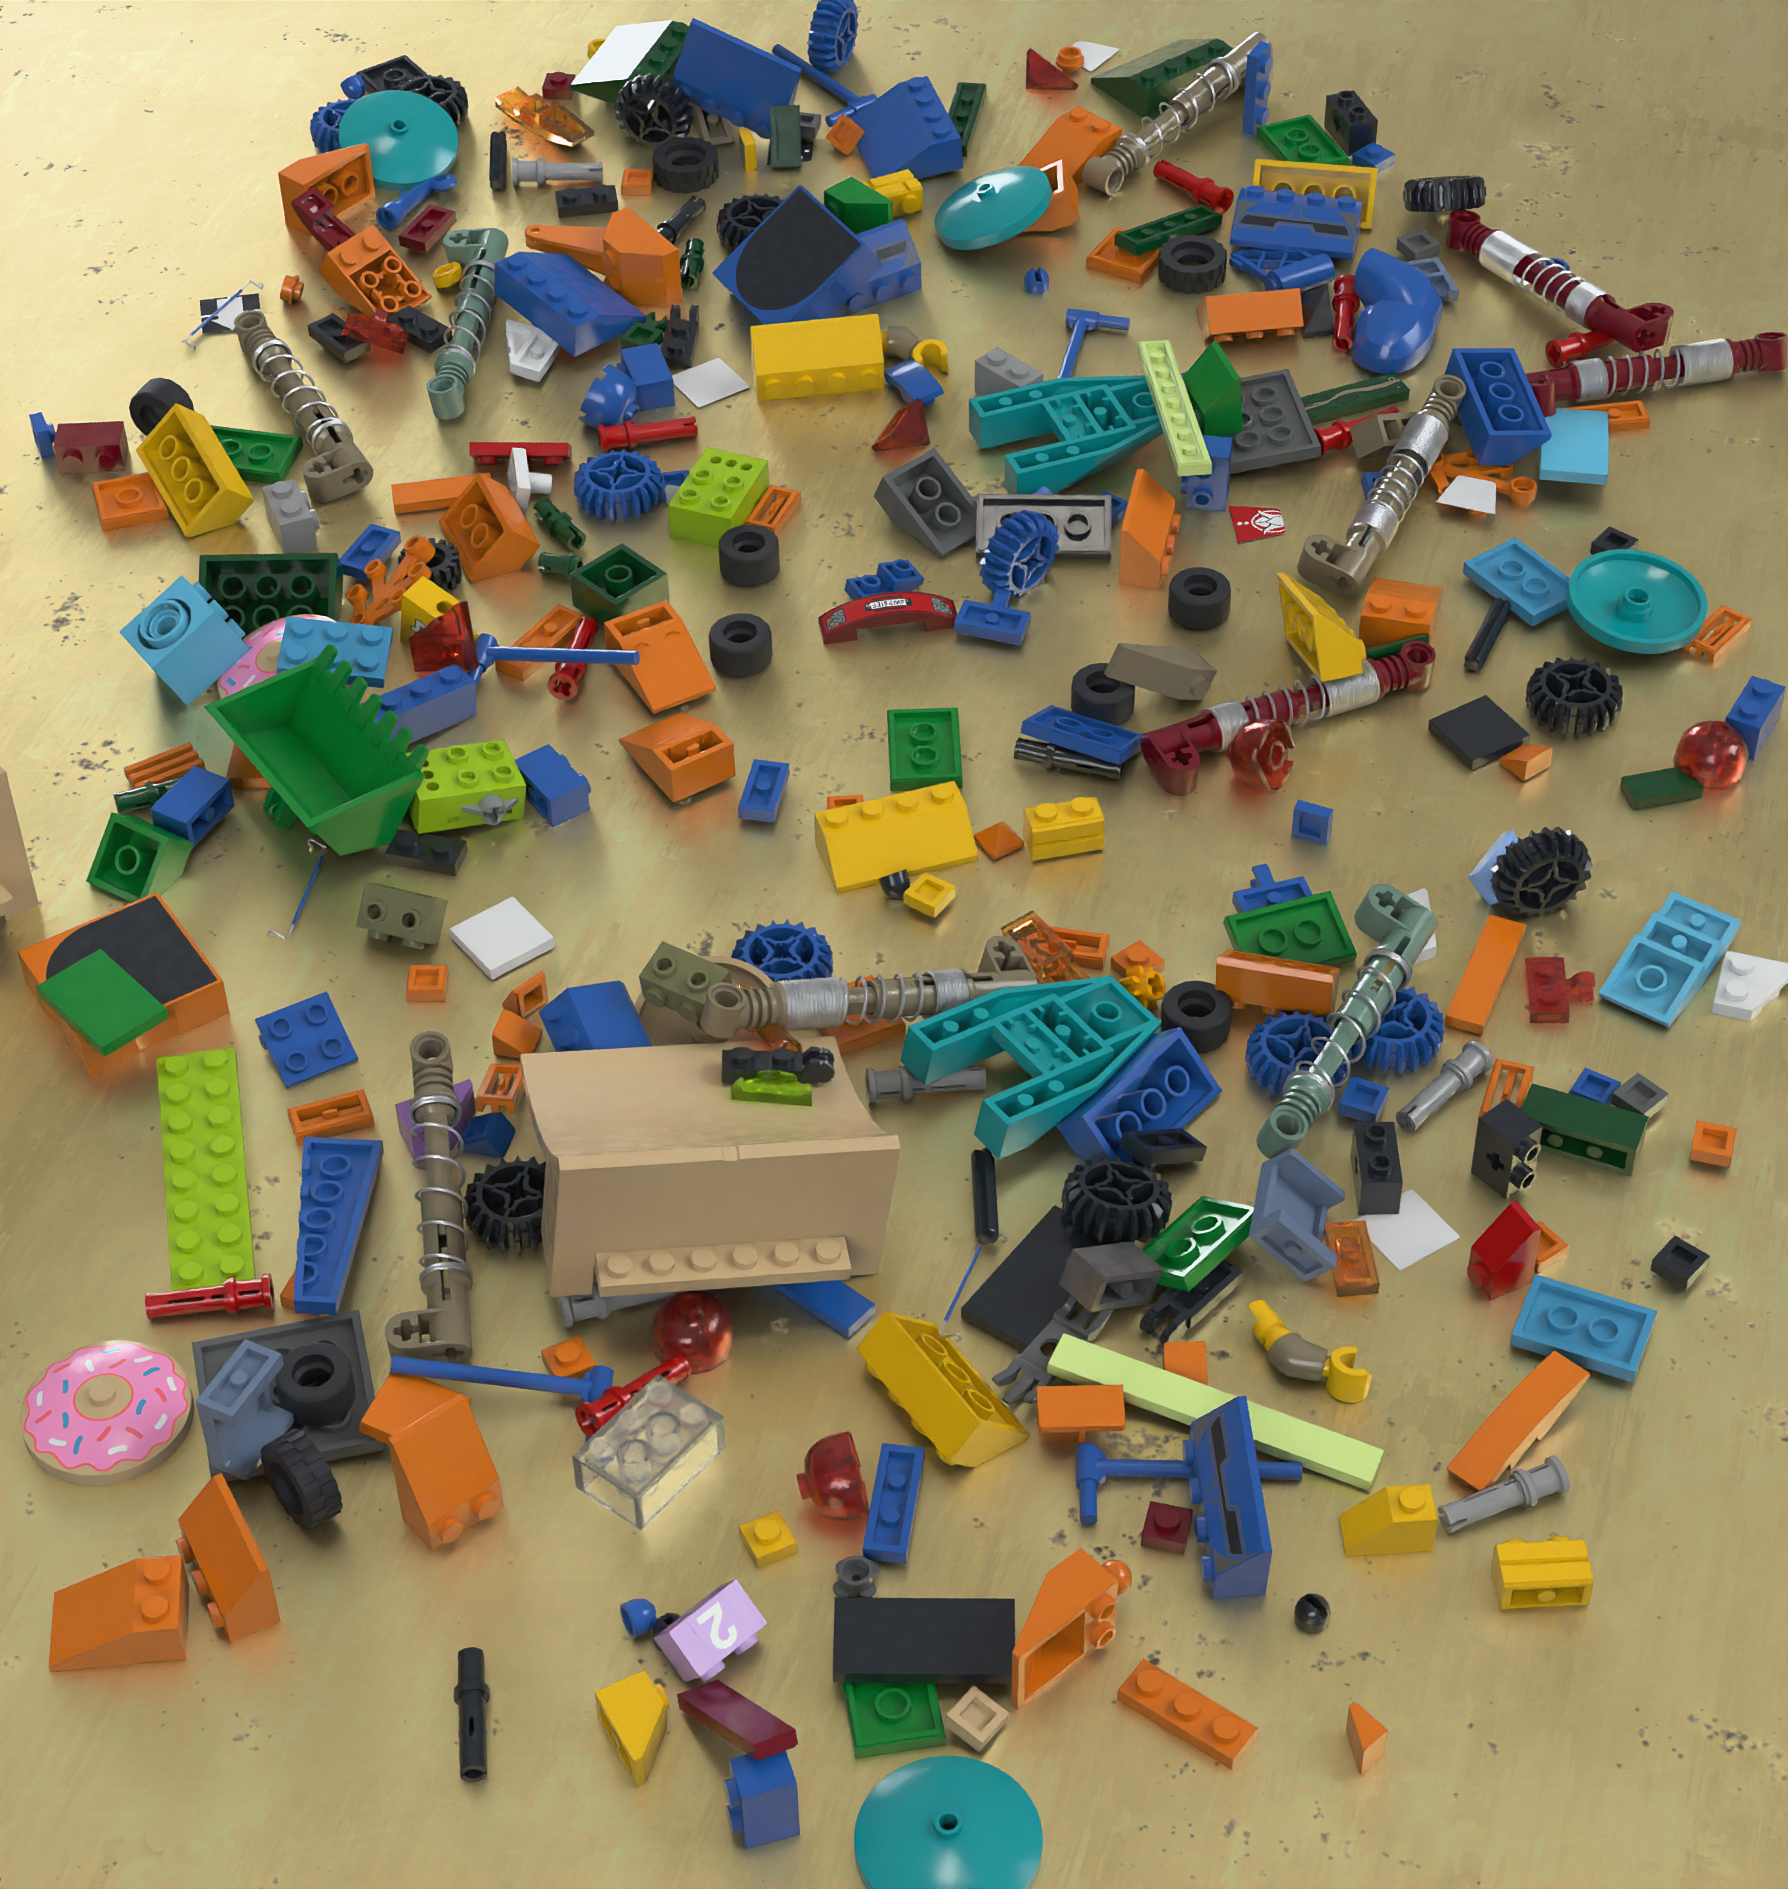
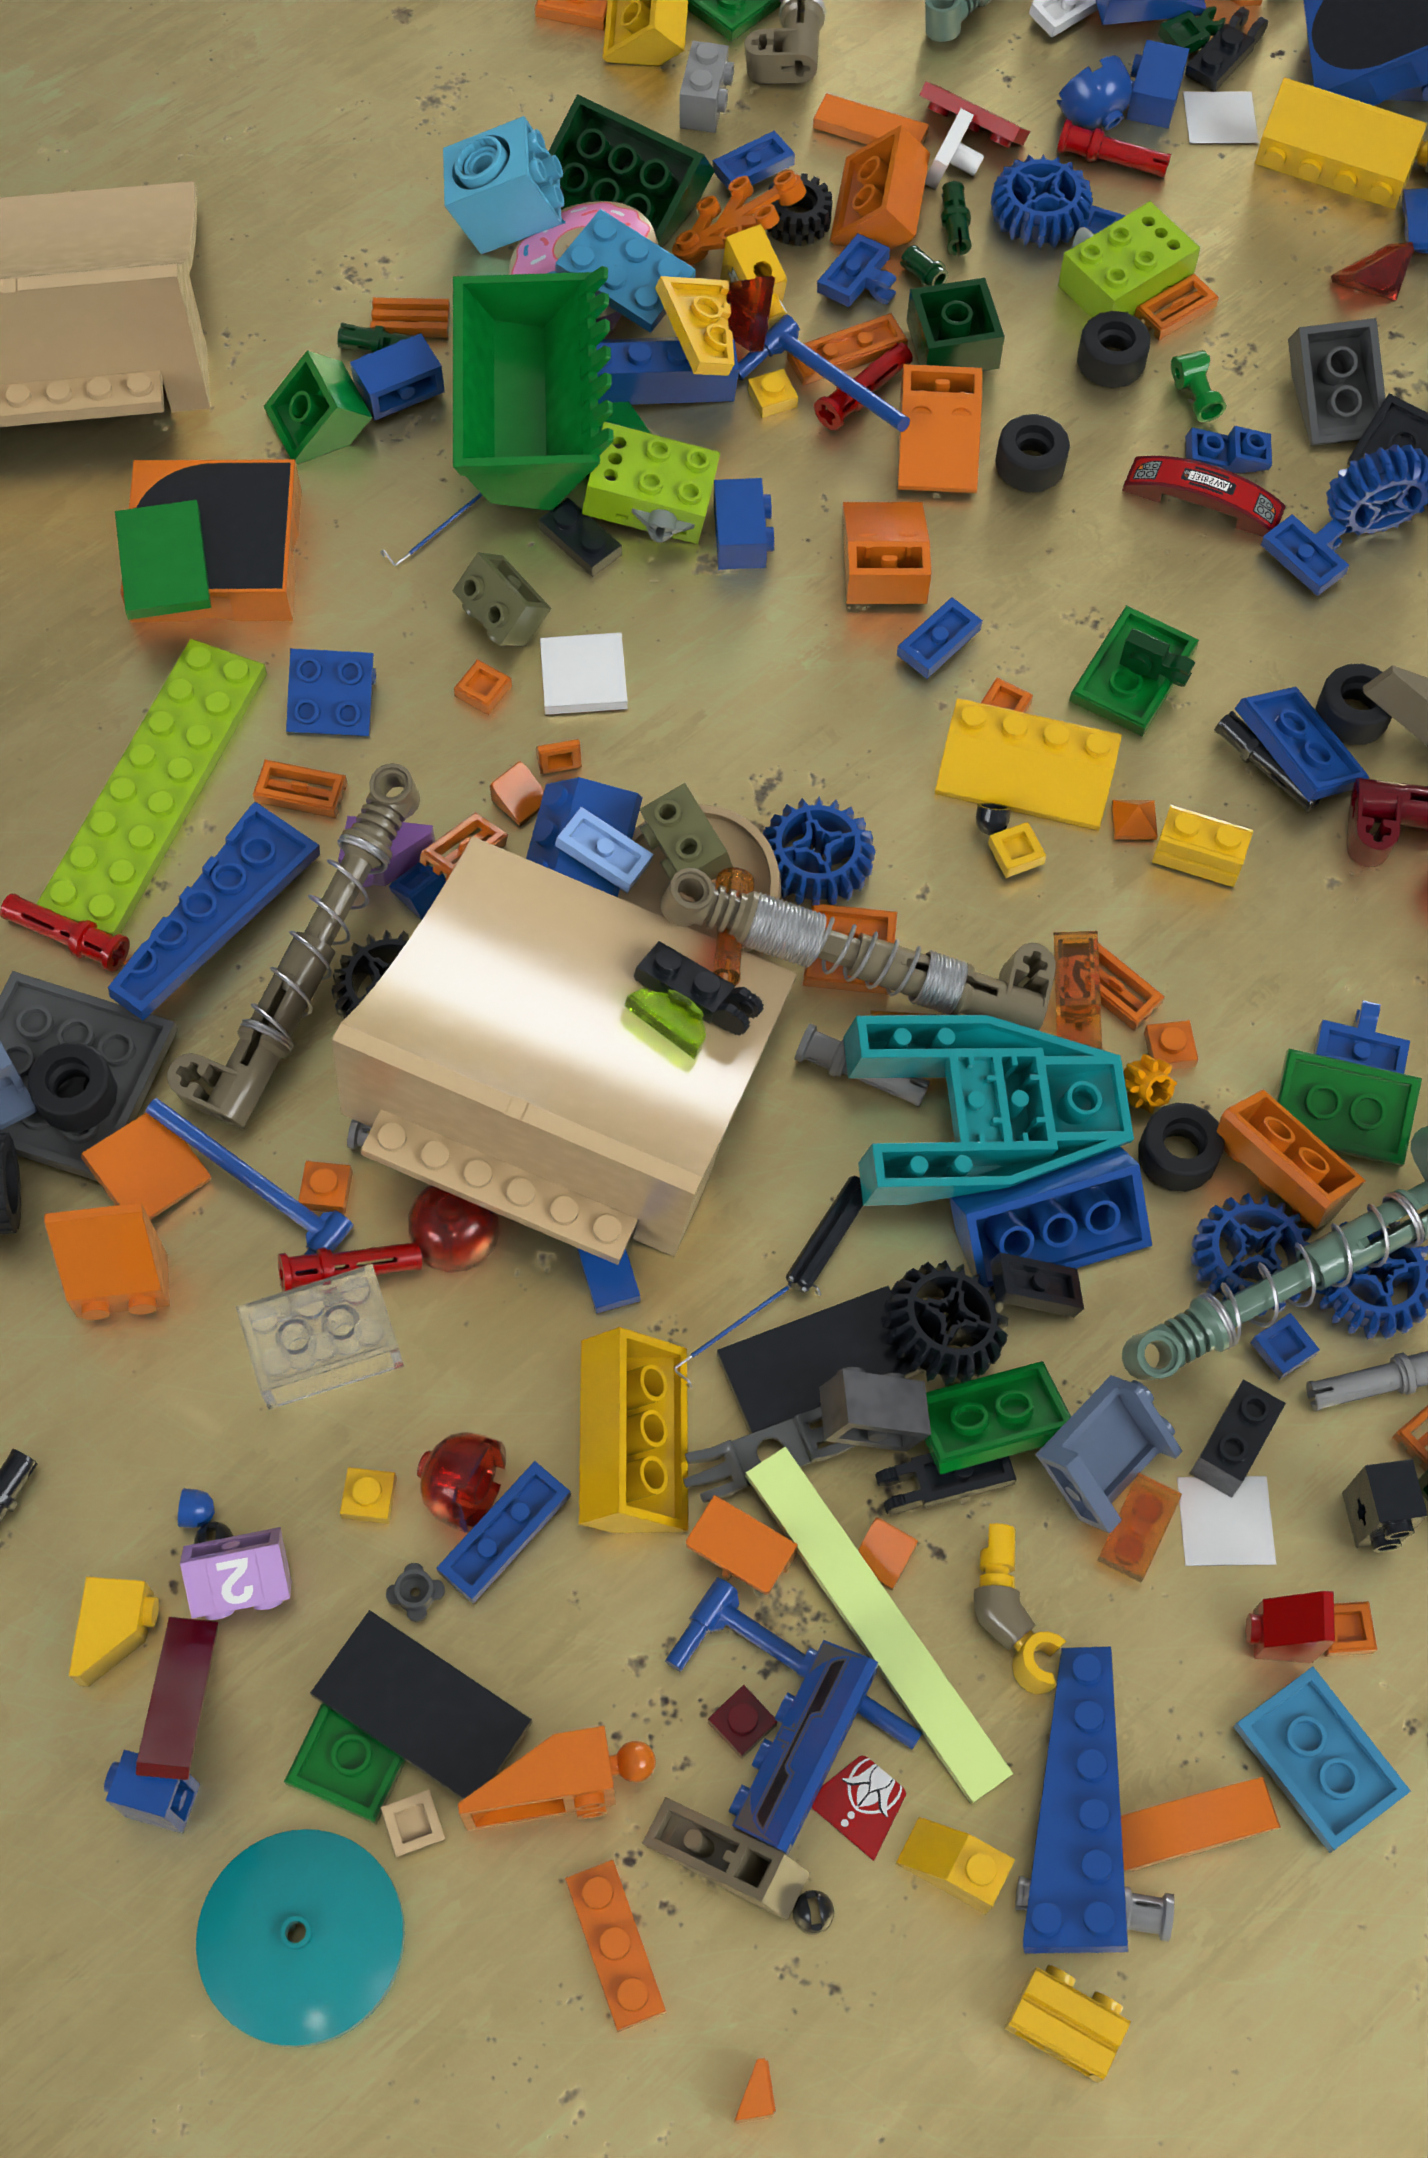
camera: 30 degrees right, 20 degrees up
none -> light blue plate [555,807,654,893]
none -> dark tan slope [642,1797,810,1920]
none -> yellow wing [655,276,735,376]
none -> yellow plate [747,368,798,418]
none -> red sticker [811,1755,906,1861]
none -> blue plate [817,233,896,307]
none -> blue wing [1023,1646,1128,1954]
none -> dark green plate [1119,628,1195,687]
none -> green leg [1171,350,1227,422]

